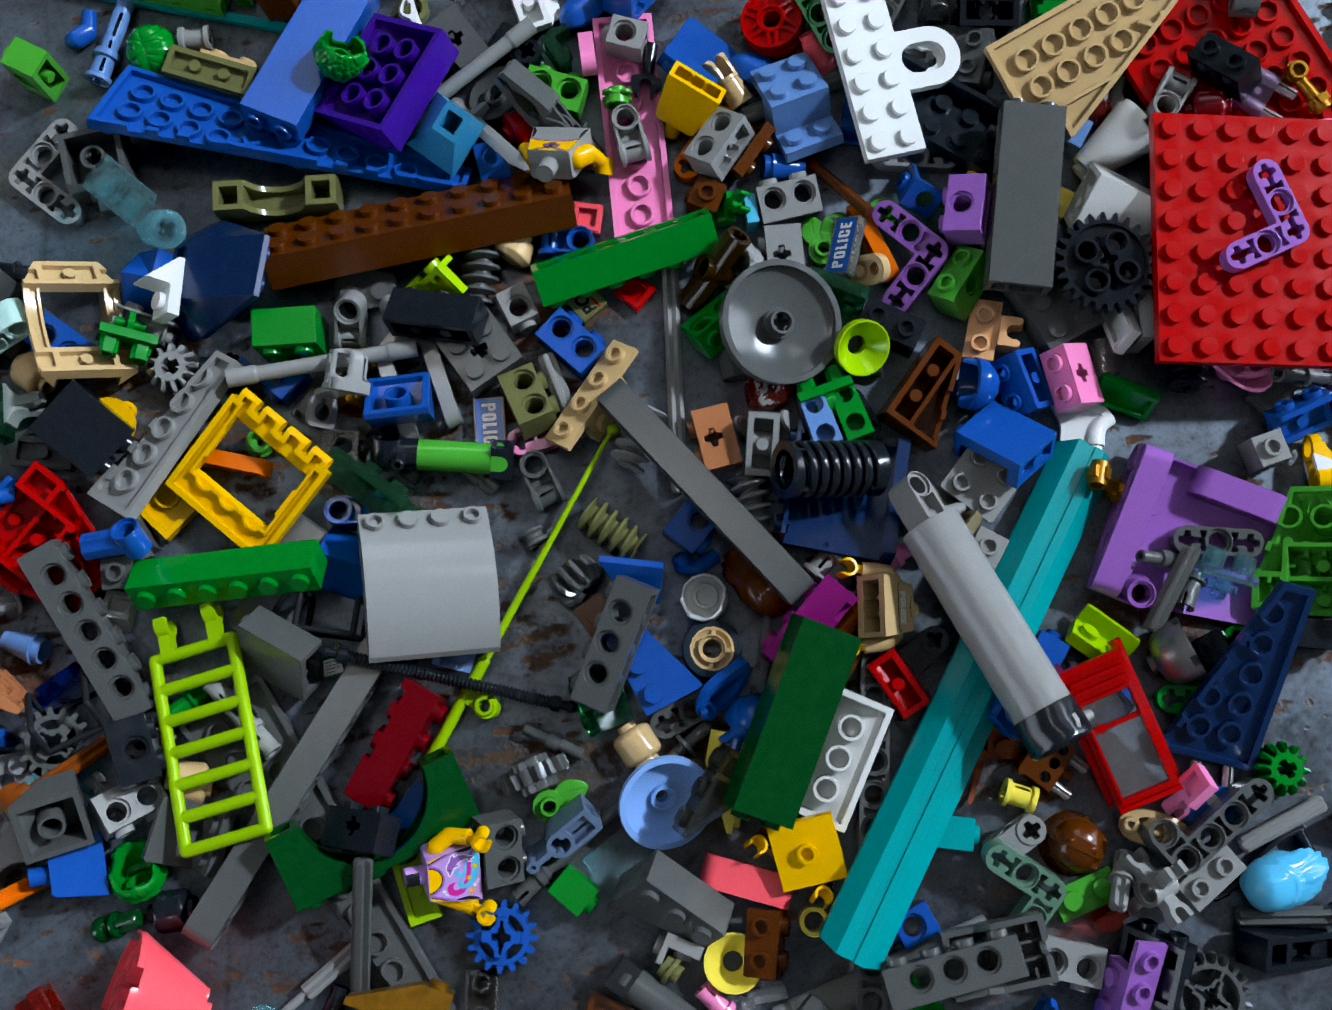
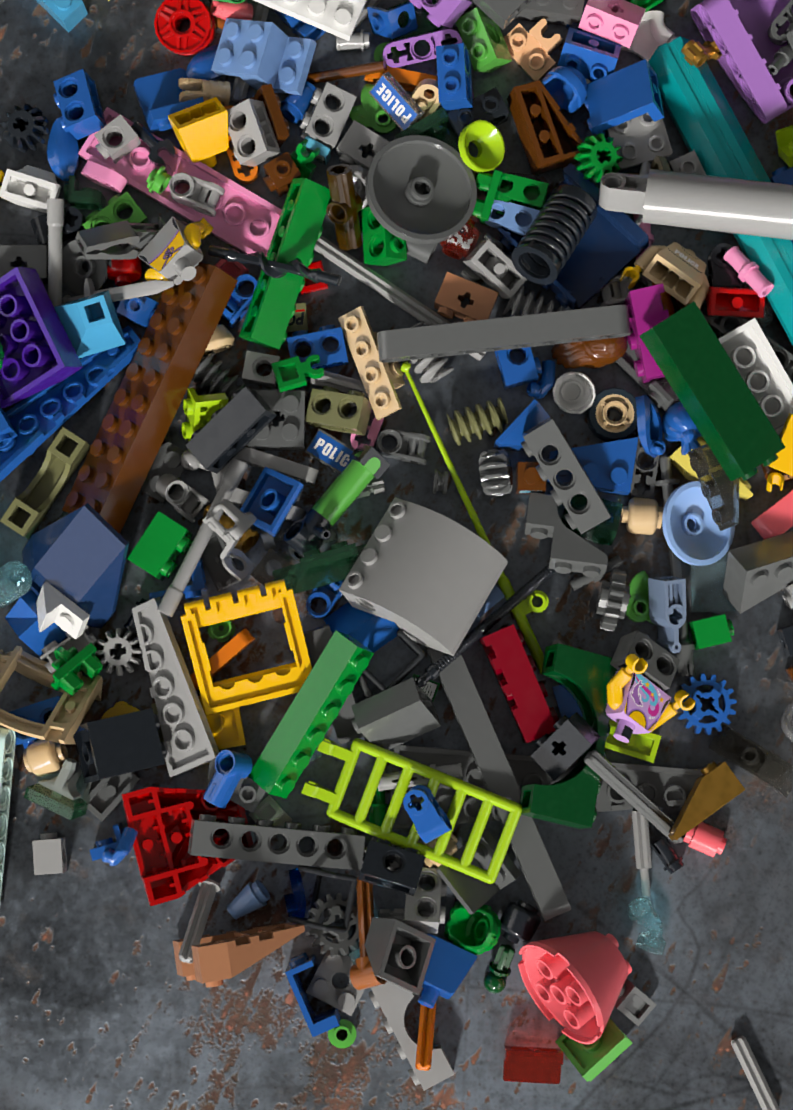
camera: 55 degrees left, 5 degrees up
none -> black piece [208,245,342,286]
none -> green plate [271,355,324,393]
none -> light grey pin [336,29,371,52]
none -> blue piece [403,785,452,844]
none -> blue brick [436,43,473,111]
none -> dark grey arch [525,492,608,577]
none -> green gear [574,133,623,183]
none -> bright pink pin [724,246,774,298]

